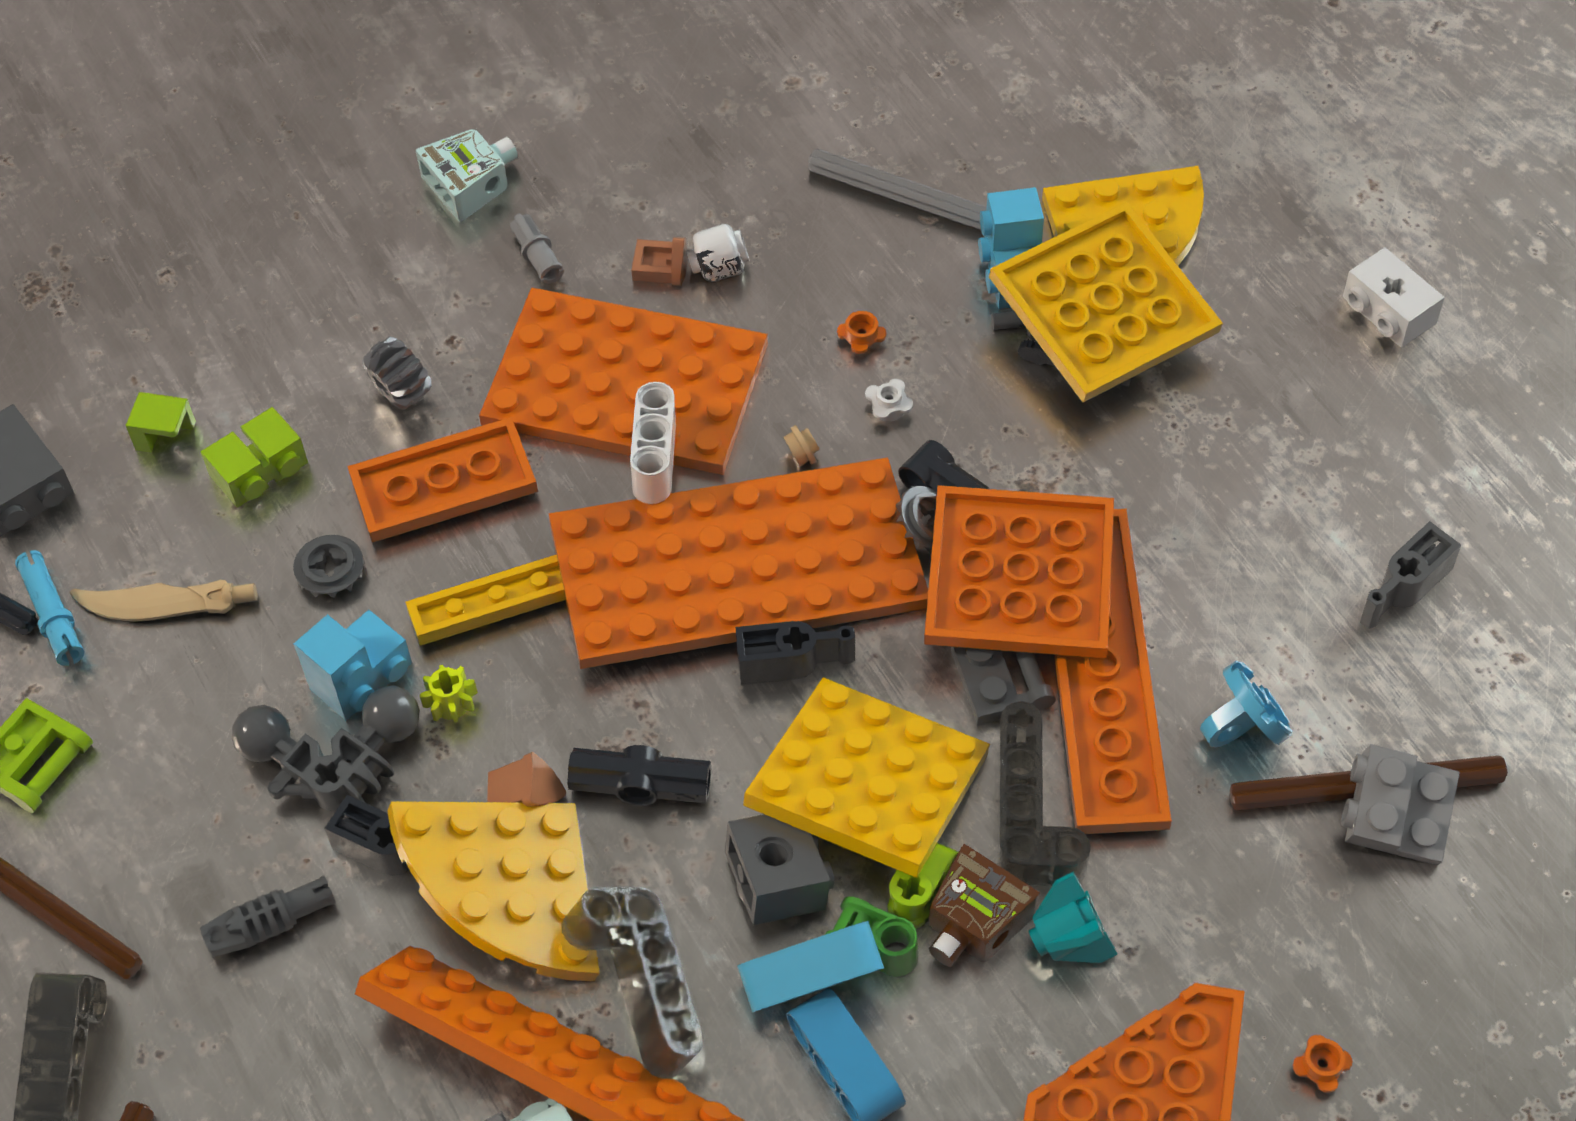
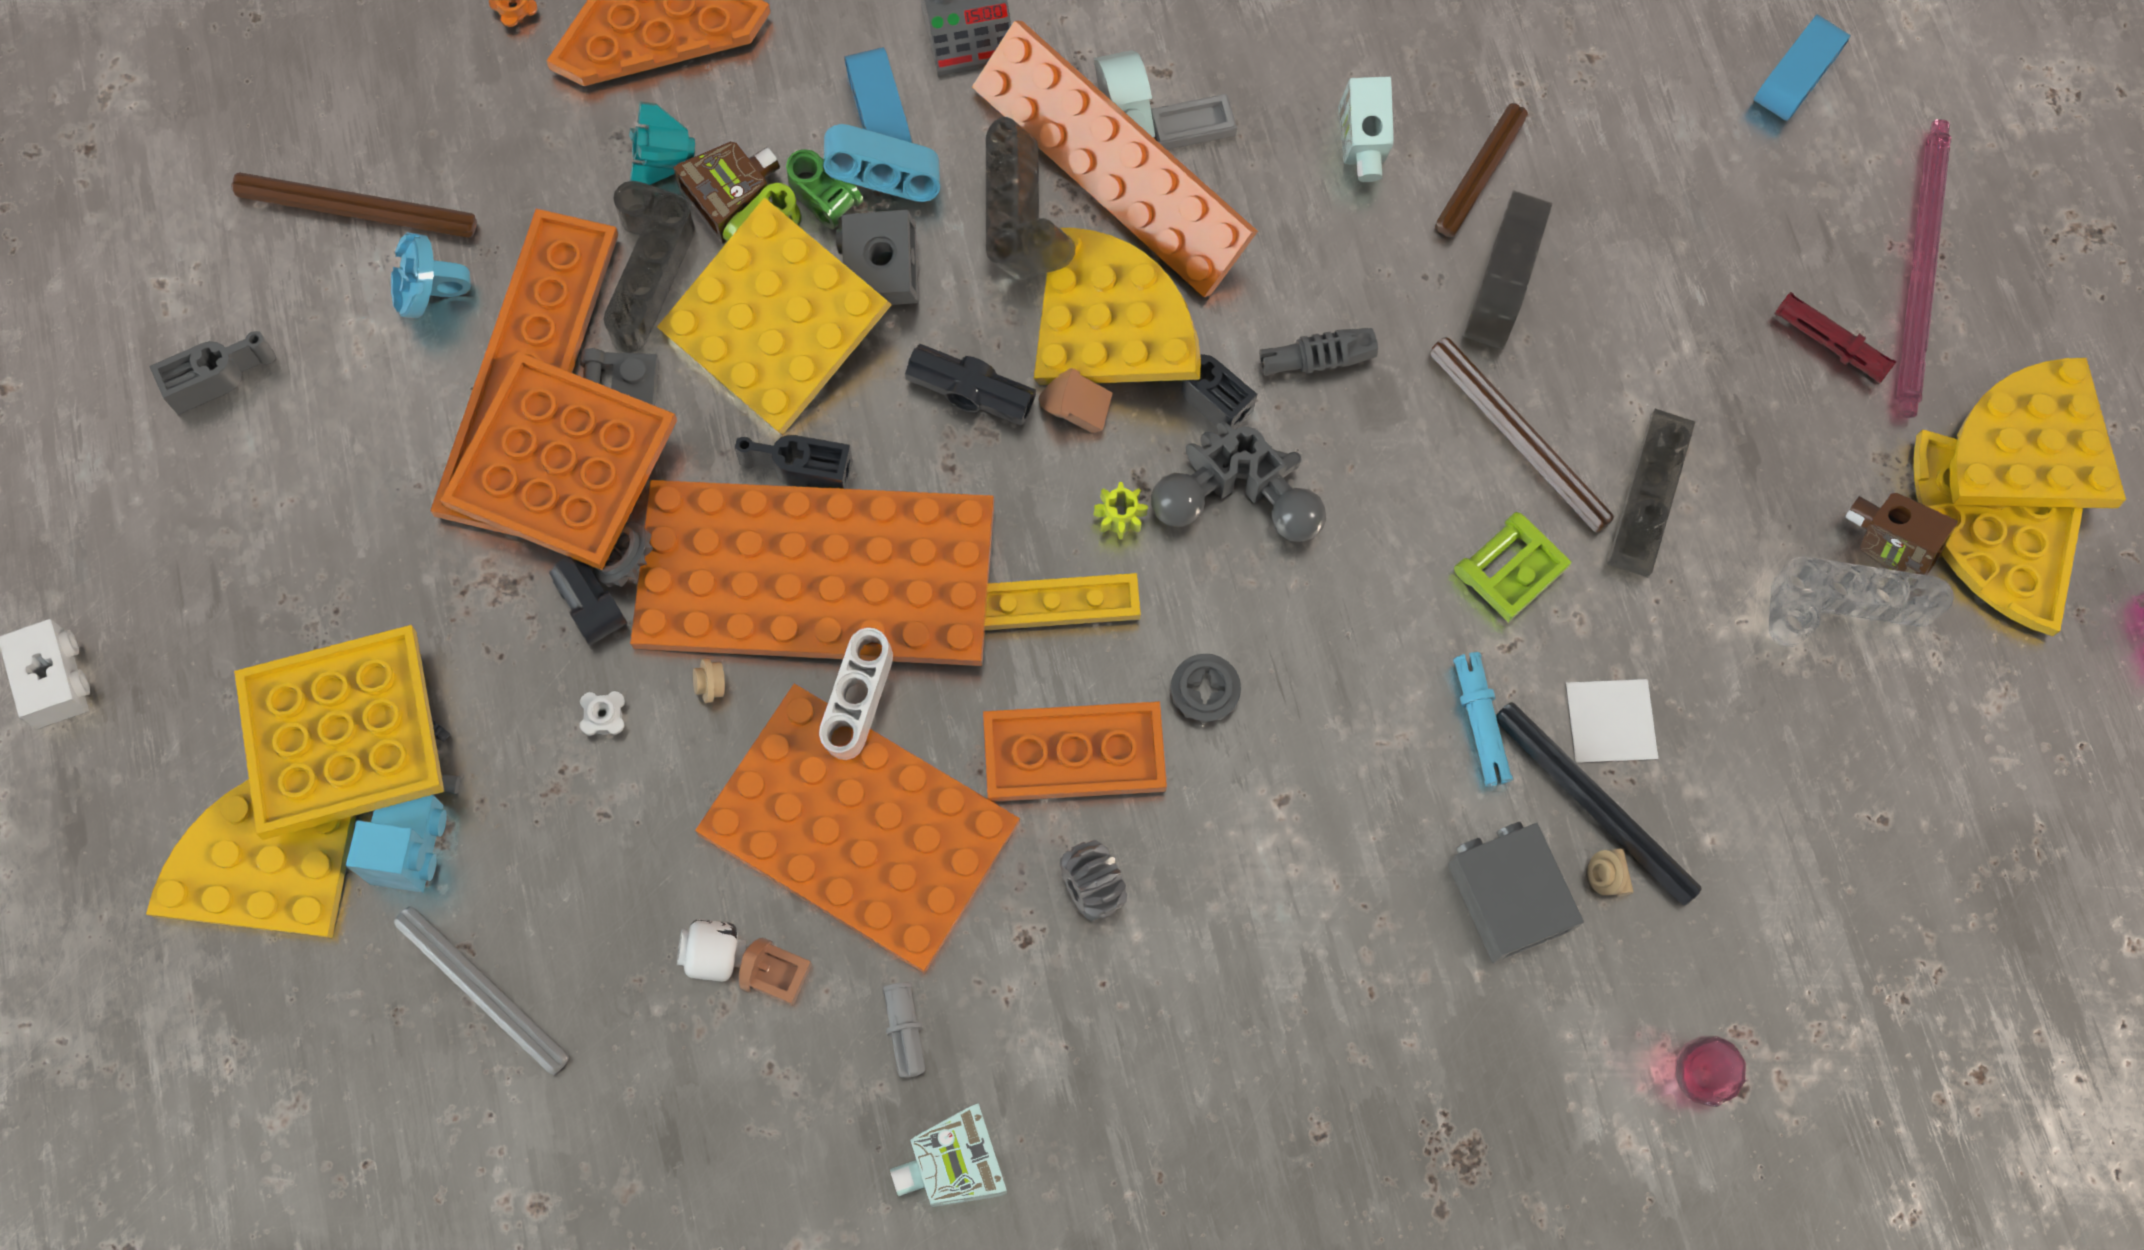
camera: 170 degrees left, 15 degrees up
tan sword [70,579,258,621] -> none
lime panel [125,392,196,453] -> none
lime piece [200,407,308,508] -> none
medium azure brick [293,610,412,721] -> none
orange plate [837,311,887,354] -> none
light grey plate [1341,744,1459,865] -> none

